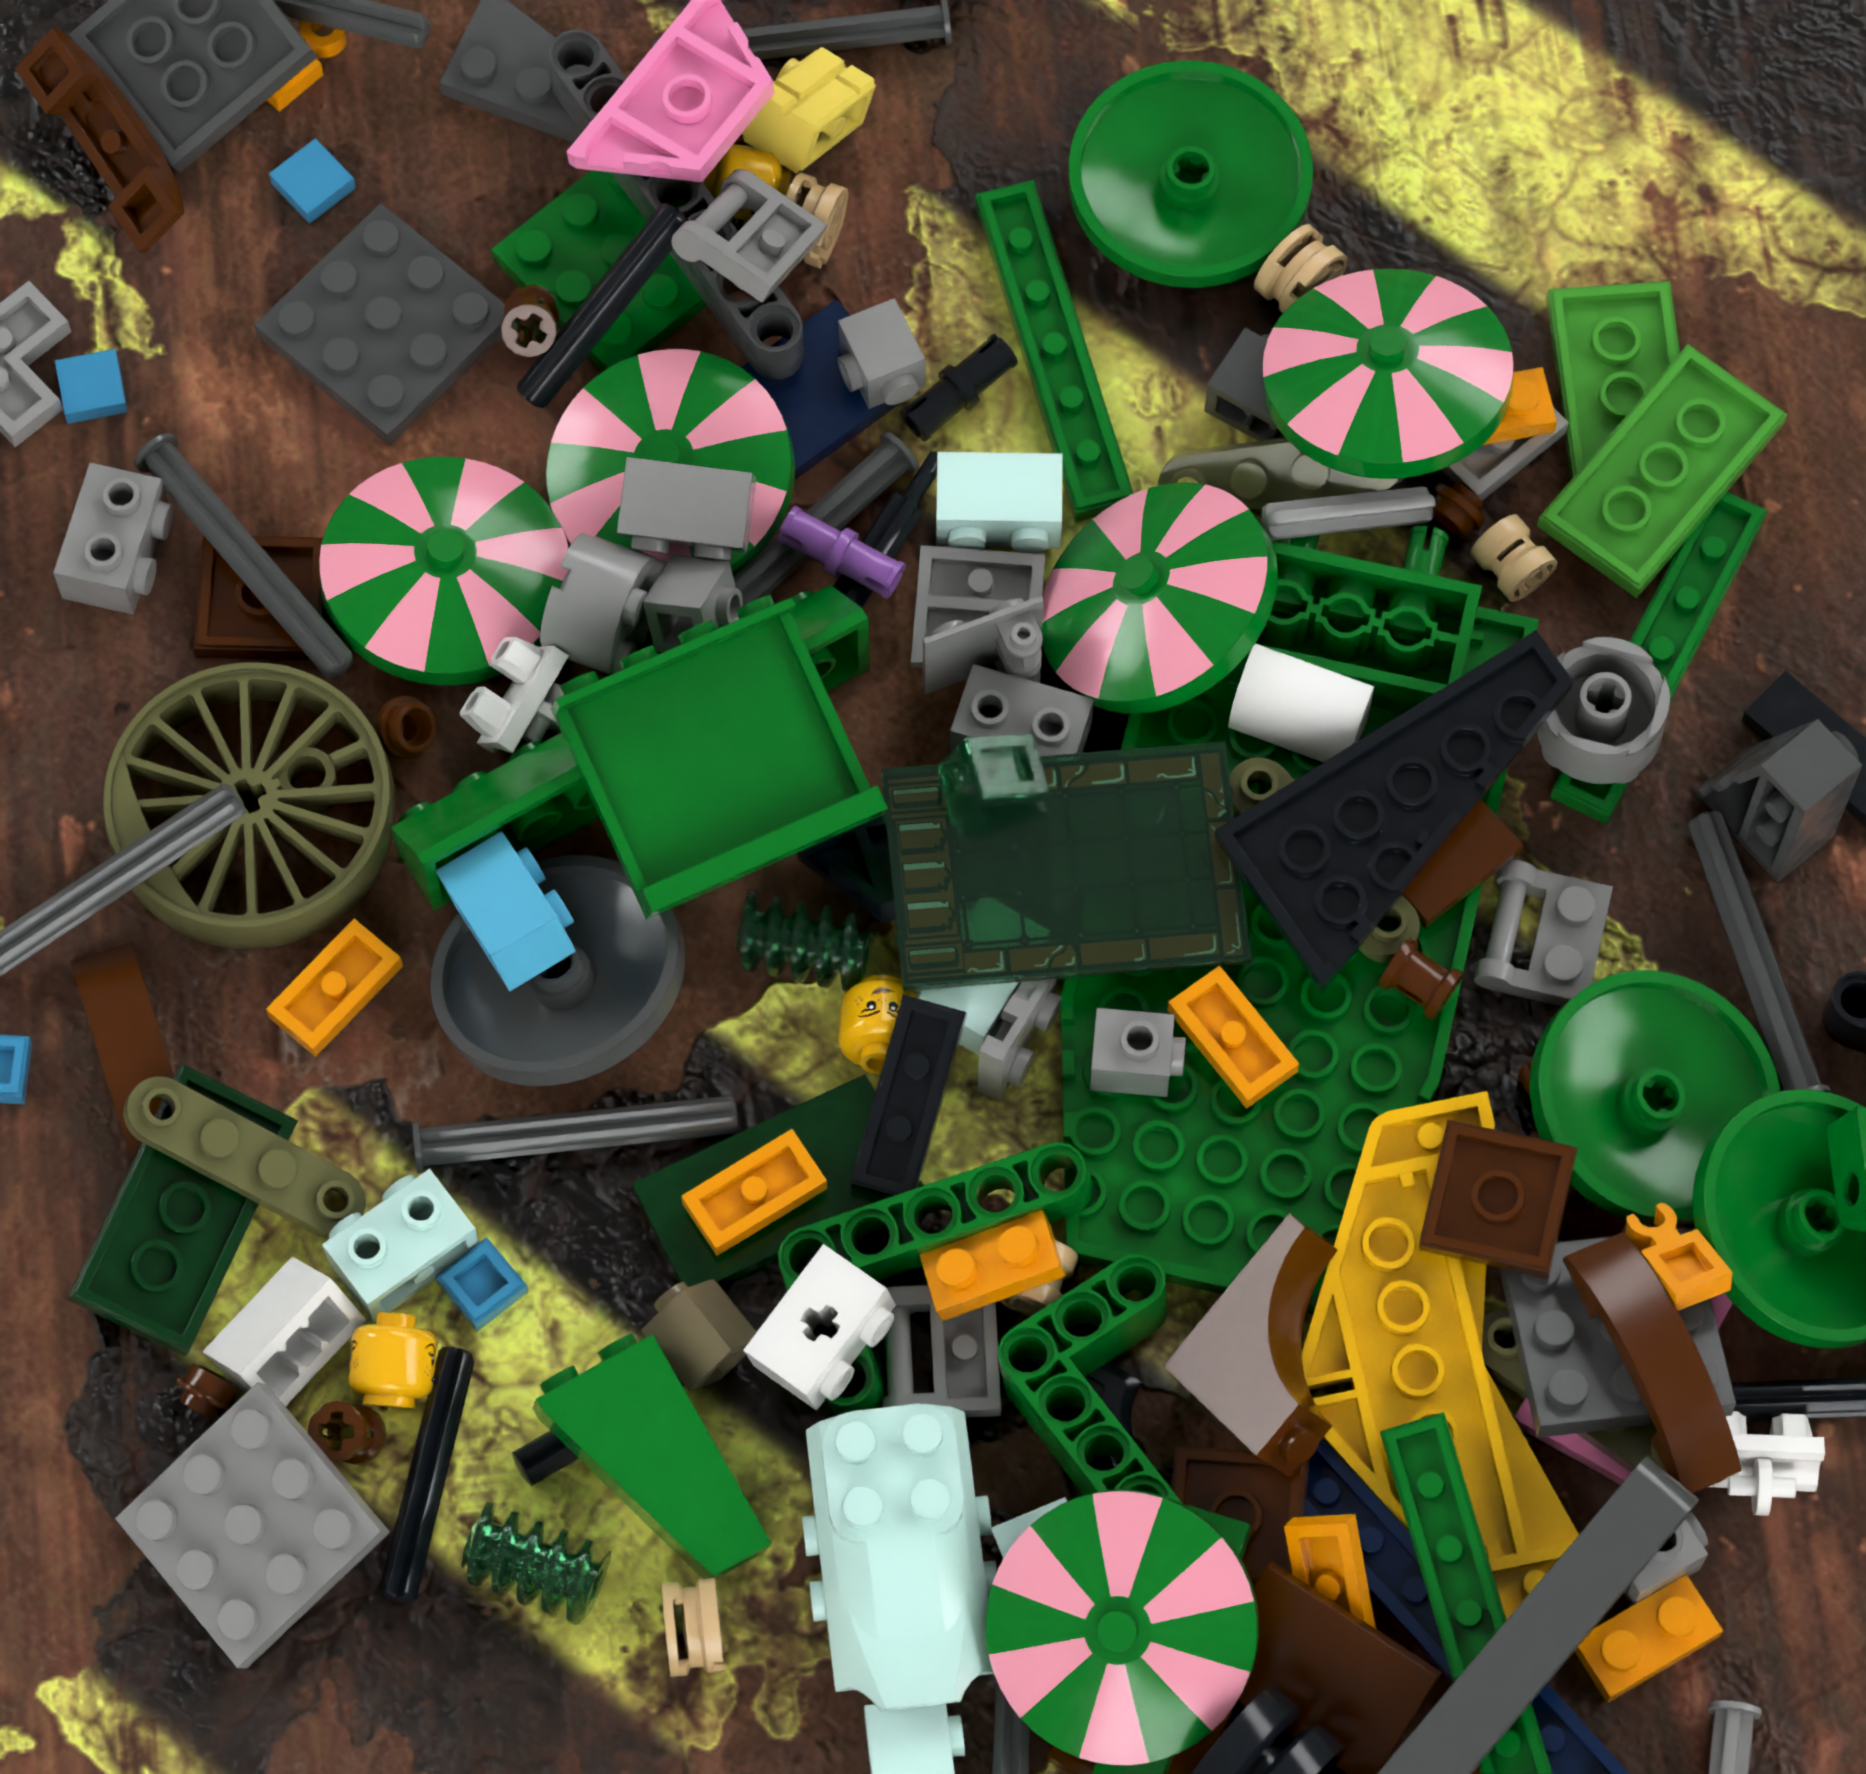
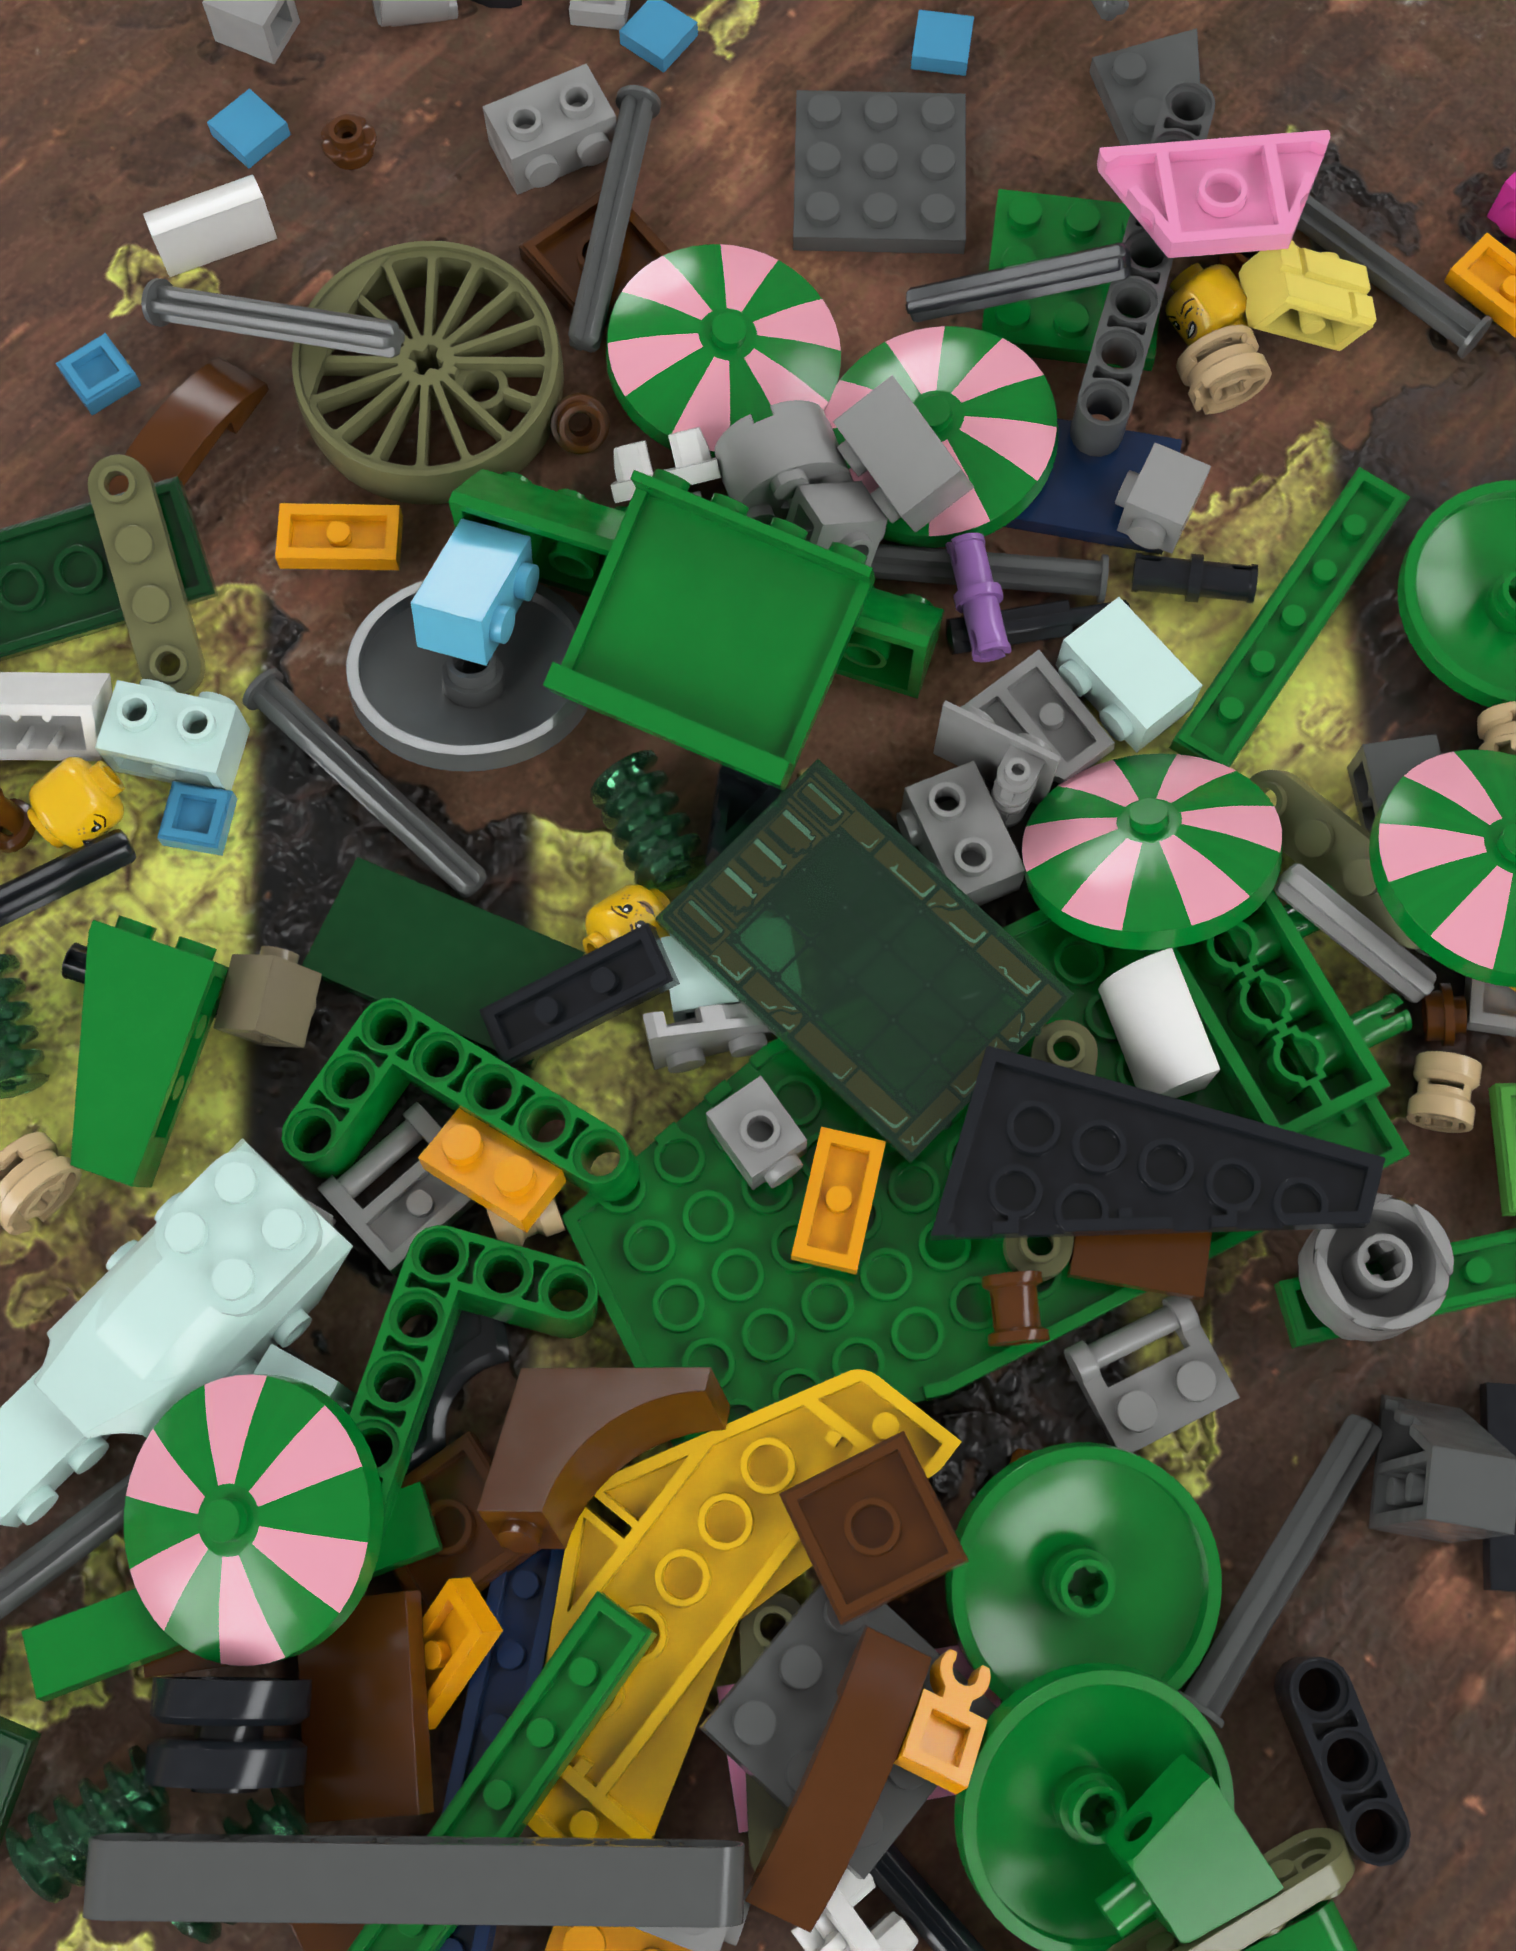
camera: 50 degrees right, 5 degrees up
reddish brown bush [501,284,559,357] -> none
light grey plate [671,169,827,303] -> none
light orange plate [681,1129,828,1256] -> none
white brick [743,1244,896,1411] -> none
clear green bracket [938,733,1050,822] -> none

